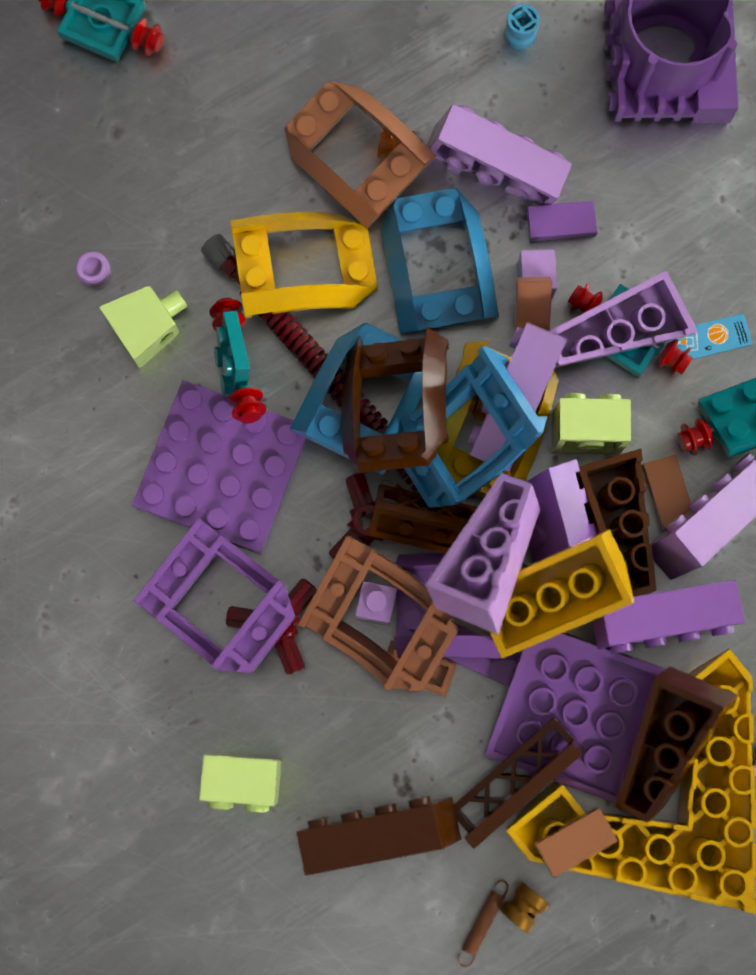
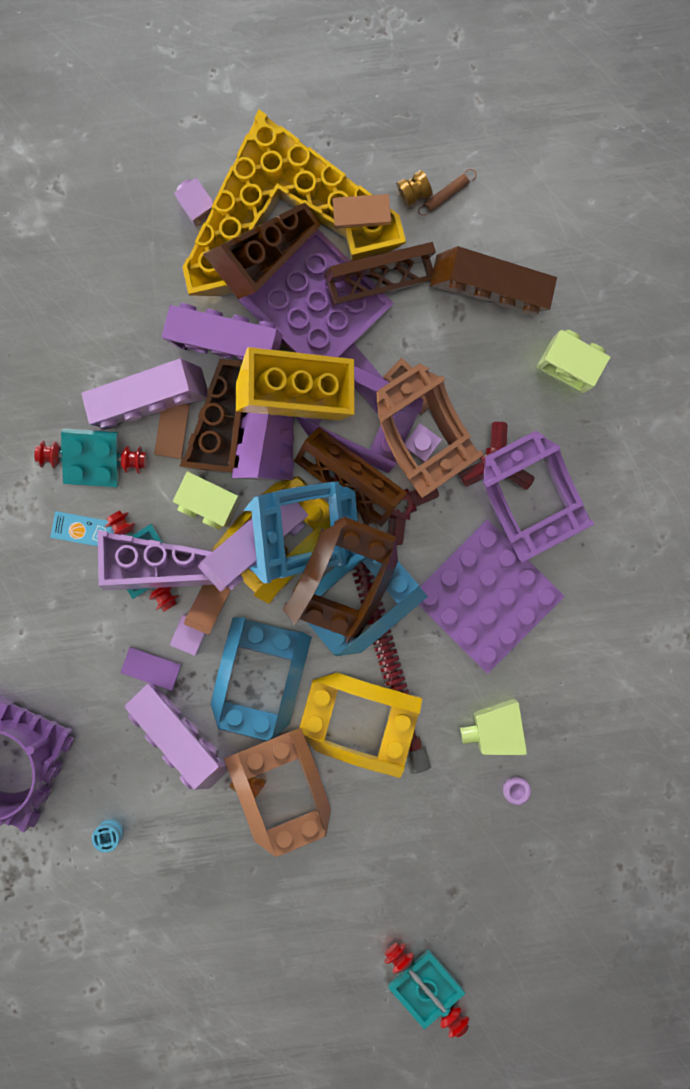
camera: 155 degrees left, 10 degrees up
plate [209,298,266,424] -> none
lavender wedge [425,473,540,635] -> none

